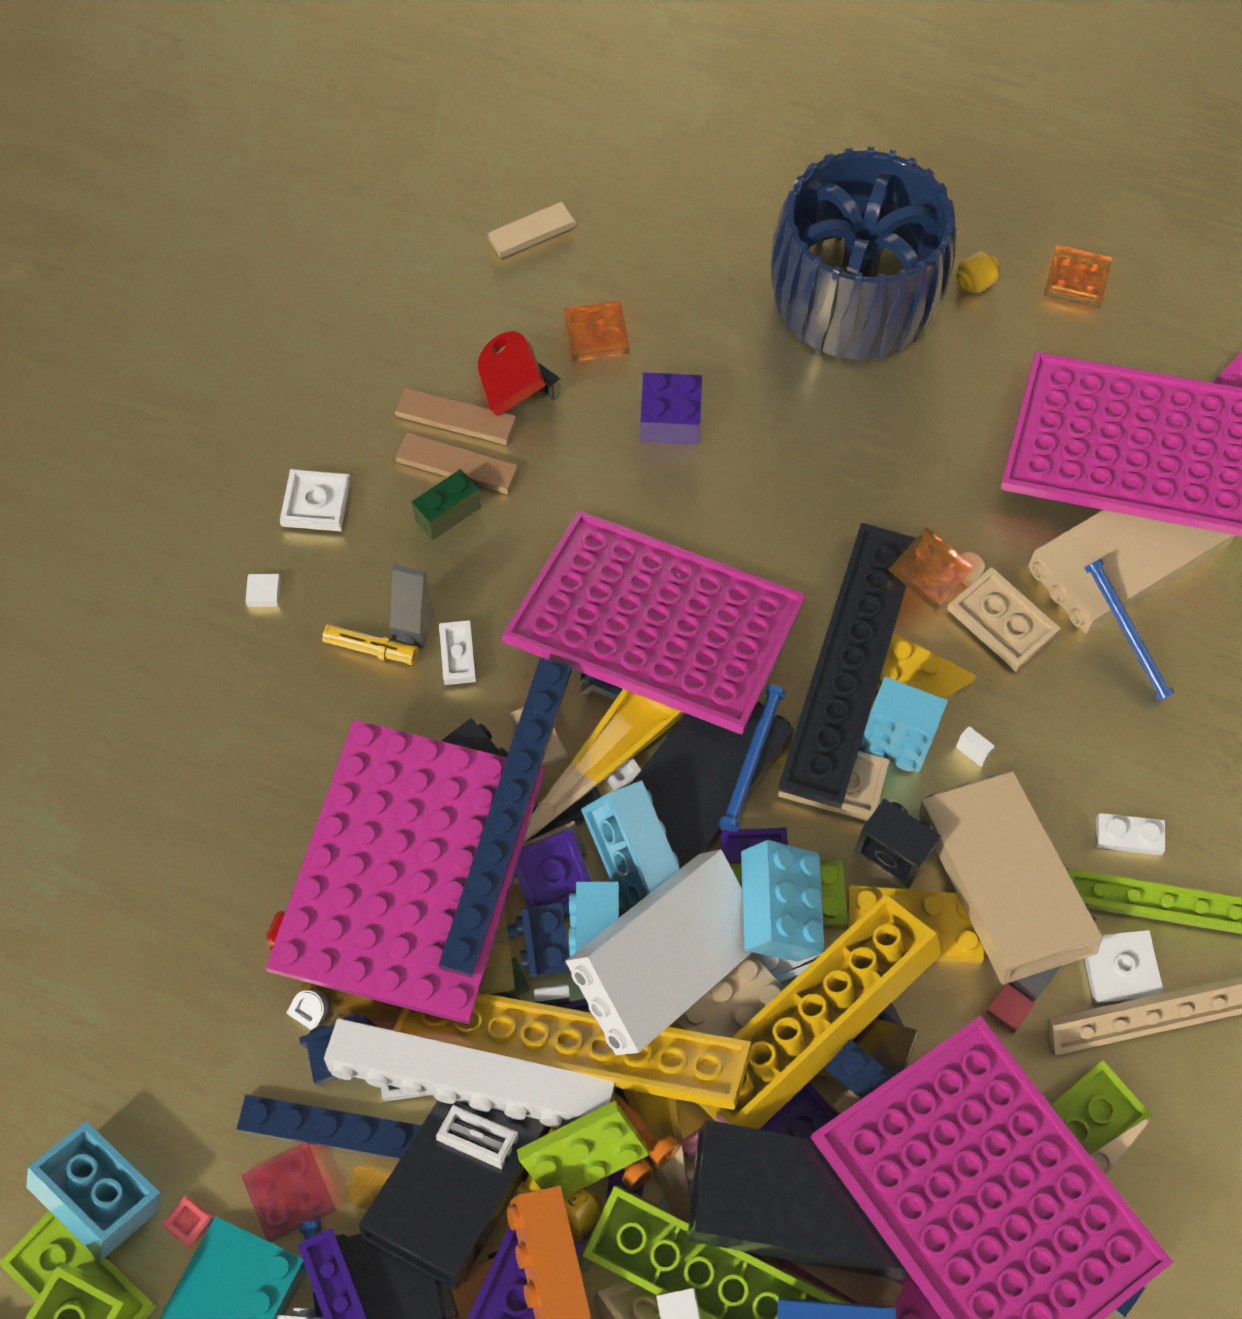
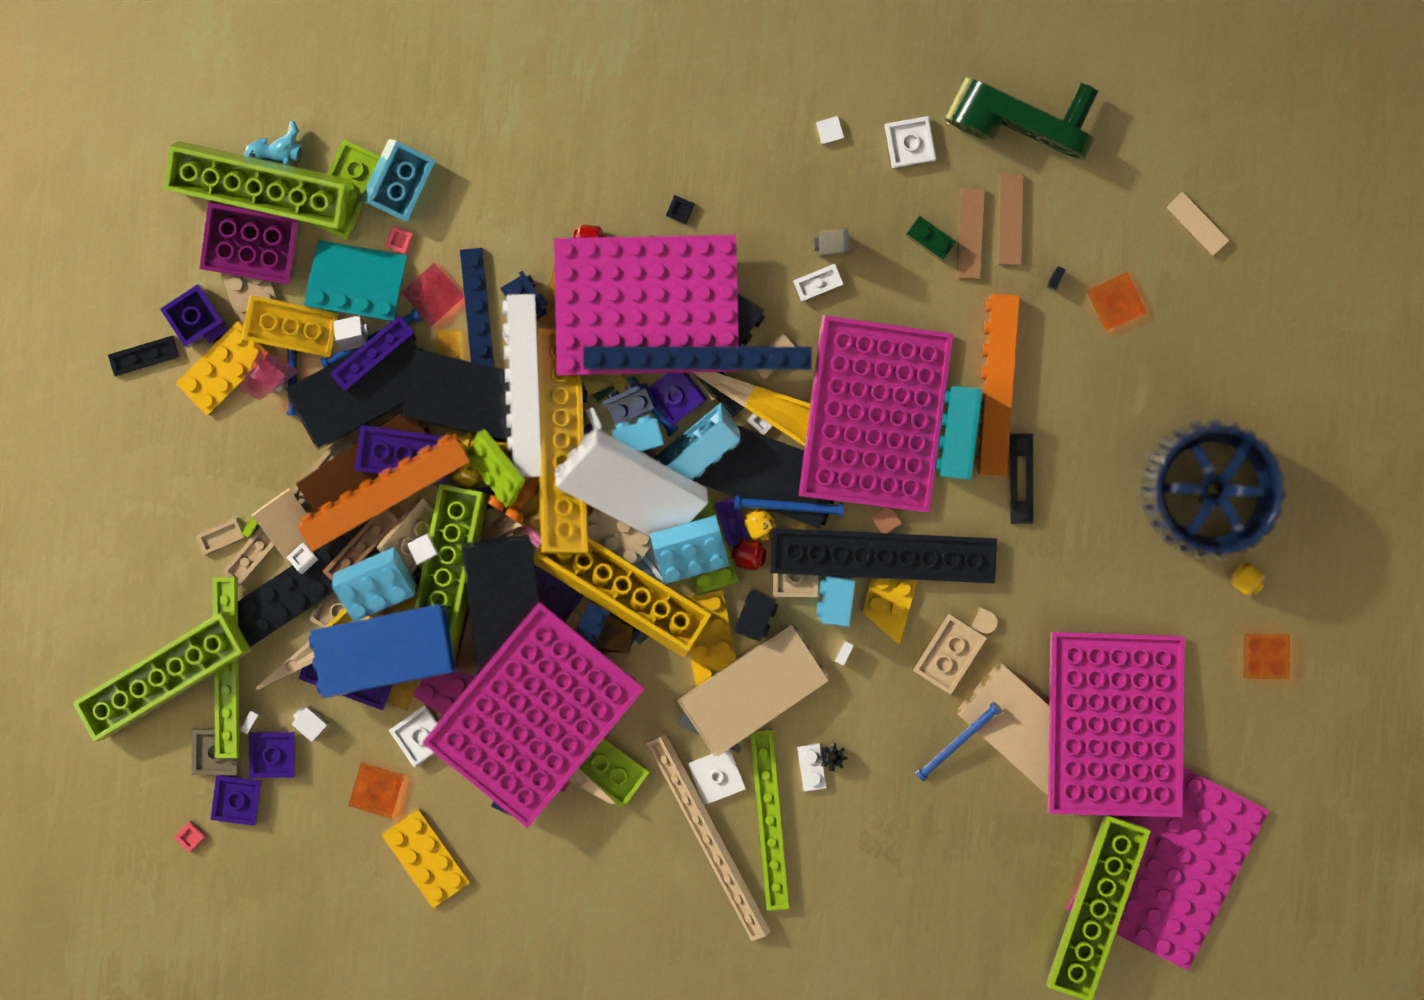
camera: 75 degrees right, 25 degrees up
white tile [286,988,329,1030] -> none
yellow pin [322,623,418,666] -> none
white tile [436,1105,519,1169] -> none
red tile [477,331,546,417] -> none
dark purple brick [640,372,702,444] -> none
clear orange plate [888,527,973,611] -> none
coral tile [986,983,1035,1033] -> none
none -> black tile [665,195,695,224]
none -> red head [732,540,766,571]
none -> yellow head [744,508,777,542]
none -> black gear [818,743,848,772]
none -> nougat tile [871,507,902,533]
none -> teal slope [935,386,982,480]
none -> dark green beam [944,77,1099,160]
none -> orange brick [974,294,1019,476]
none -> black container [1010,434,1034,524]

